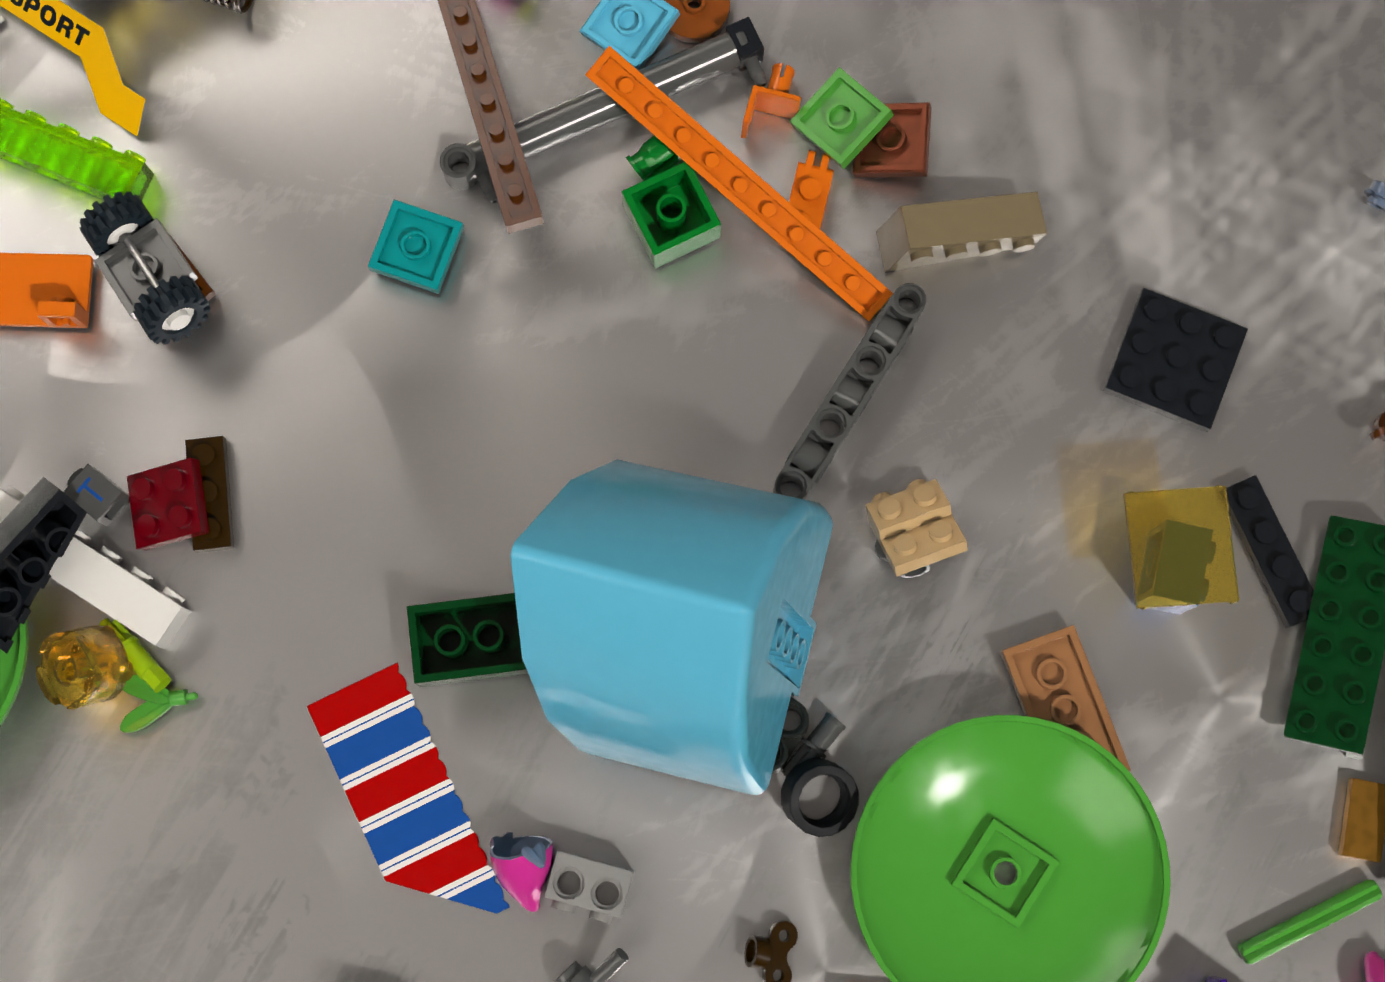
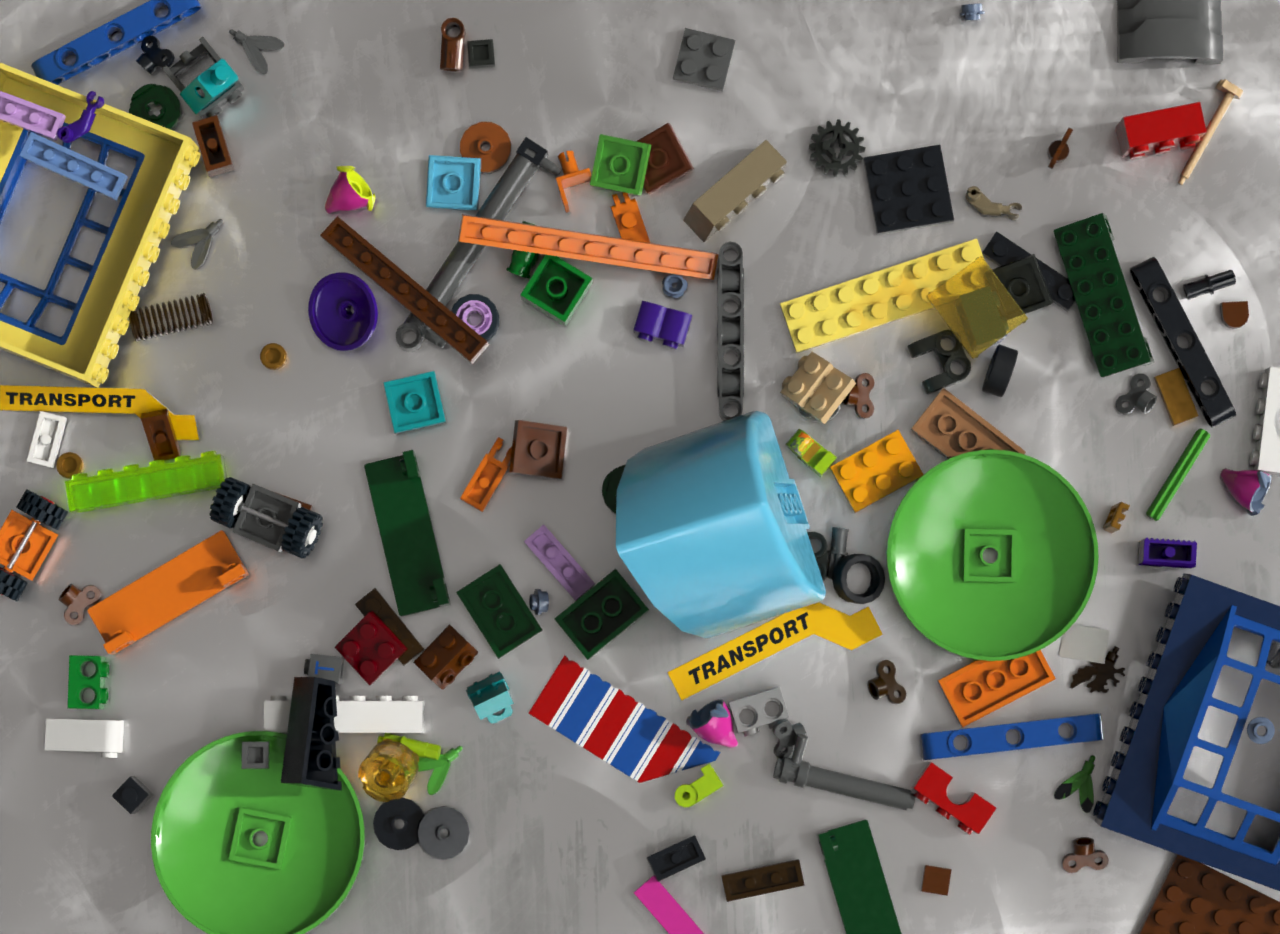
camera: 30 degrees left, 5 degrees up
none -> reddish brown plate [141,409,181,462]
none -> pearl gold tile [260,343,287,370]
none -> dark purple dish [308,272,378,351]
none -> dark green bracket [364,450,451,616]
none -> black plate [373,797,424,850]
none -> reddish brown bracket [413,624,478,690]
none -> black plate [417,806,470,860]
none -> wheel [451,294,499,342]
none -> dark green plate [456,564,543,659]
none -> orange hinge [460,437,512,512]
none -> teal piece [466,671,514,724]
none -> reddish brown plate [509,420,567,479]
none -> lavender plate [524,524,595,601]
none -> sand blue plate [529,589,549,615]
none -> dark purple brick [633,301,692,350]
none -> sand blue plate [662,274,688,298]
none -> yellow sticker [668,602,883,700]
none -> dark grey plate [673,28,735,91]
none -> lime leg [675,763,724,807]
none -> dark grey piece [772,719,807,759]
none -> light yellow plate [780,238,989,354]
none -> lime leg [785,429,837,478]
none -> pearl dark grey gear [809,119,866,177]
none -> light orange plate [830,430,924,513]
none -> reddish brown piece [842,373,875,419]
none -> pearl dark grey piece [907,330,971,394]
none -> dark tan arm [965,186,1022,220]
none -> black tyre [982,344,1018,397]
none -> pearl dark grey plate [985,254,1053,321]
none -> pearl gold tile [1103,502,1130,533]
none -> dark grey piece [1116,374,1157,415]

